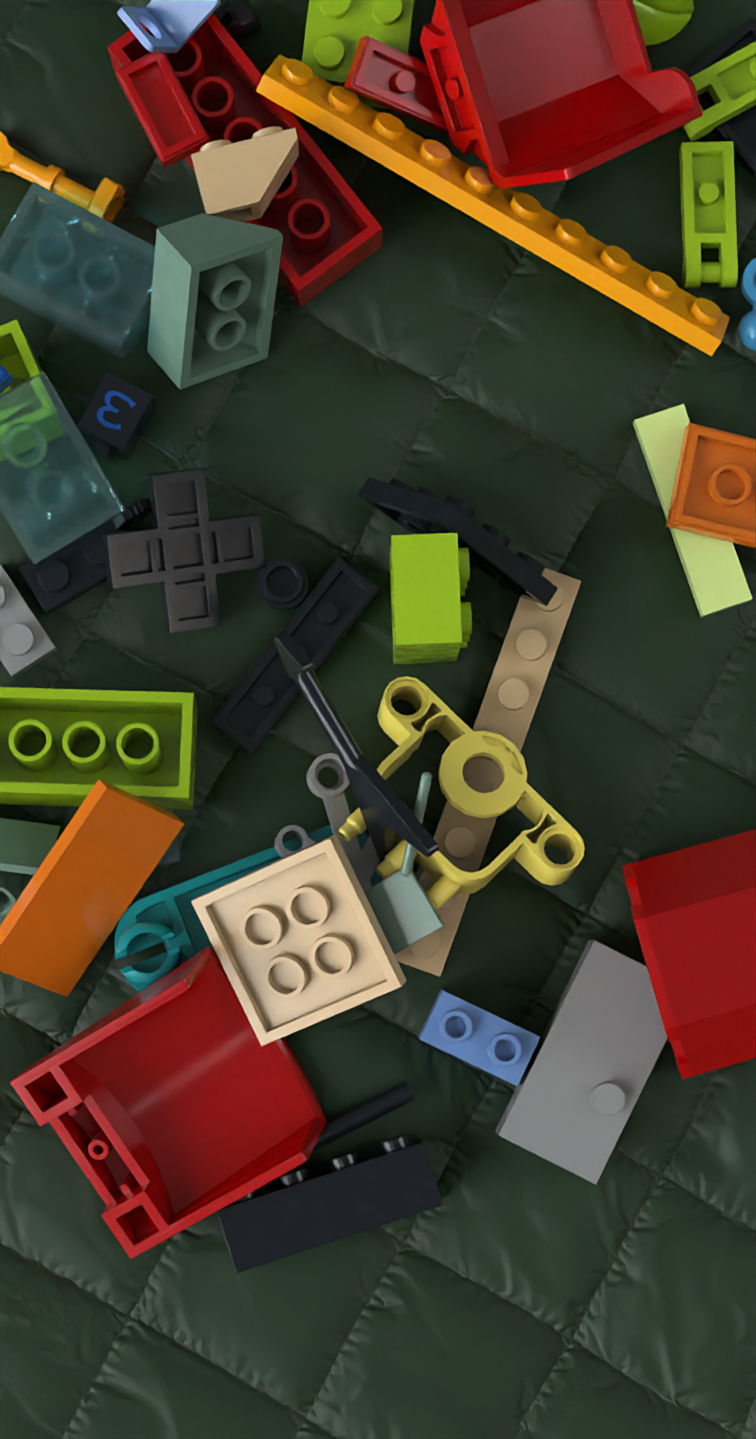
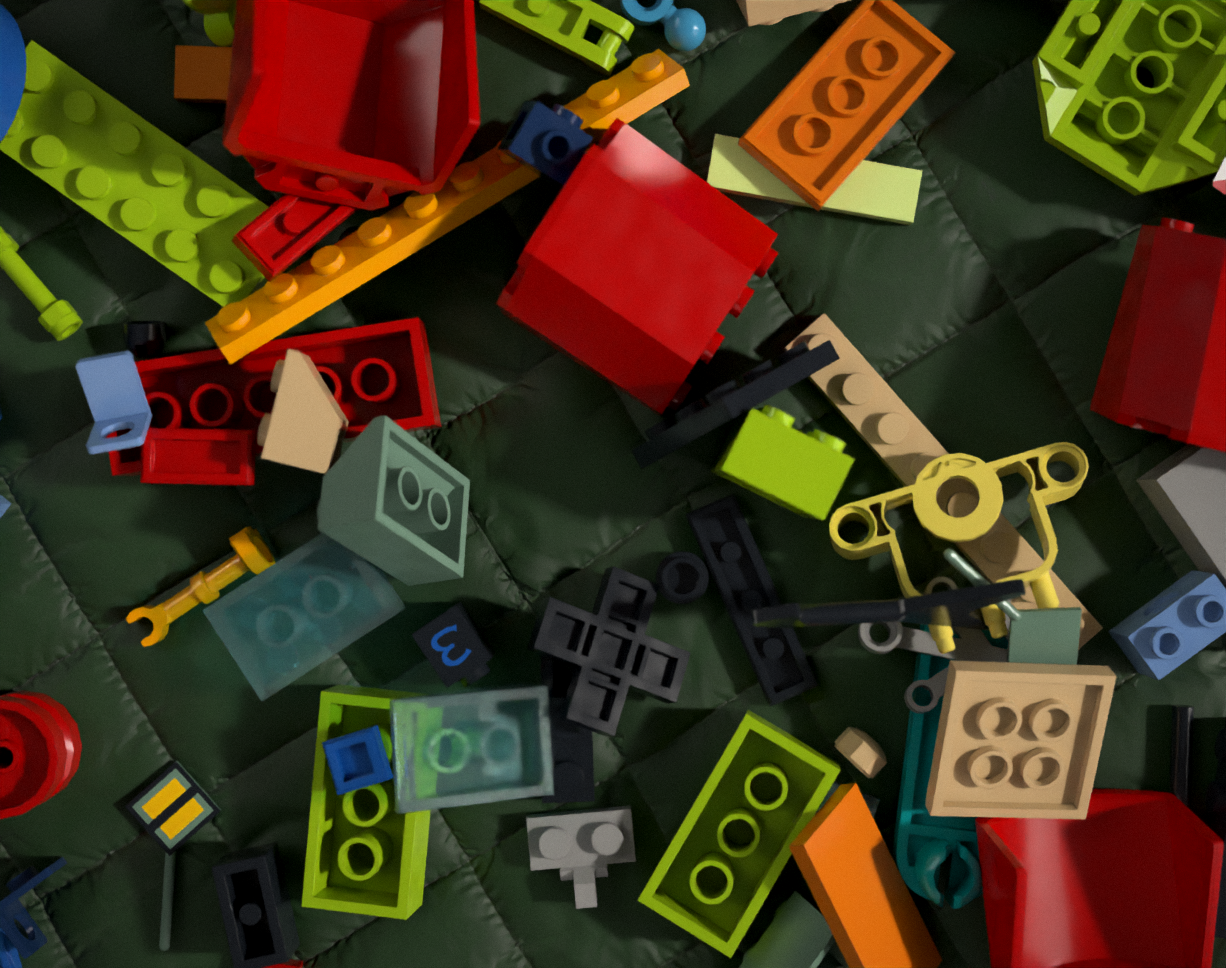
camera: 60 degrees left, 5 degrees up
none -> red windscreen [496,118,779,416]
none -> dark blue brick [497,101,593,186]
none -> tan tile [834,727,887,779]

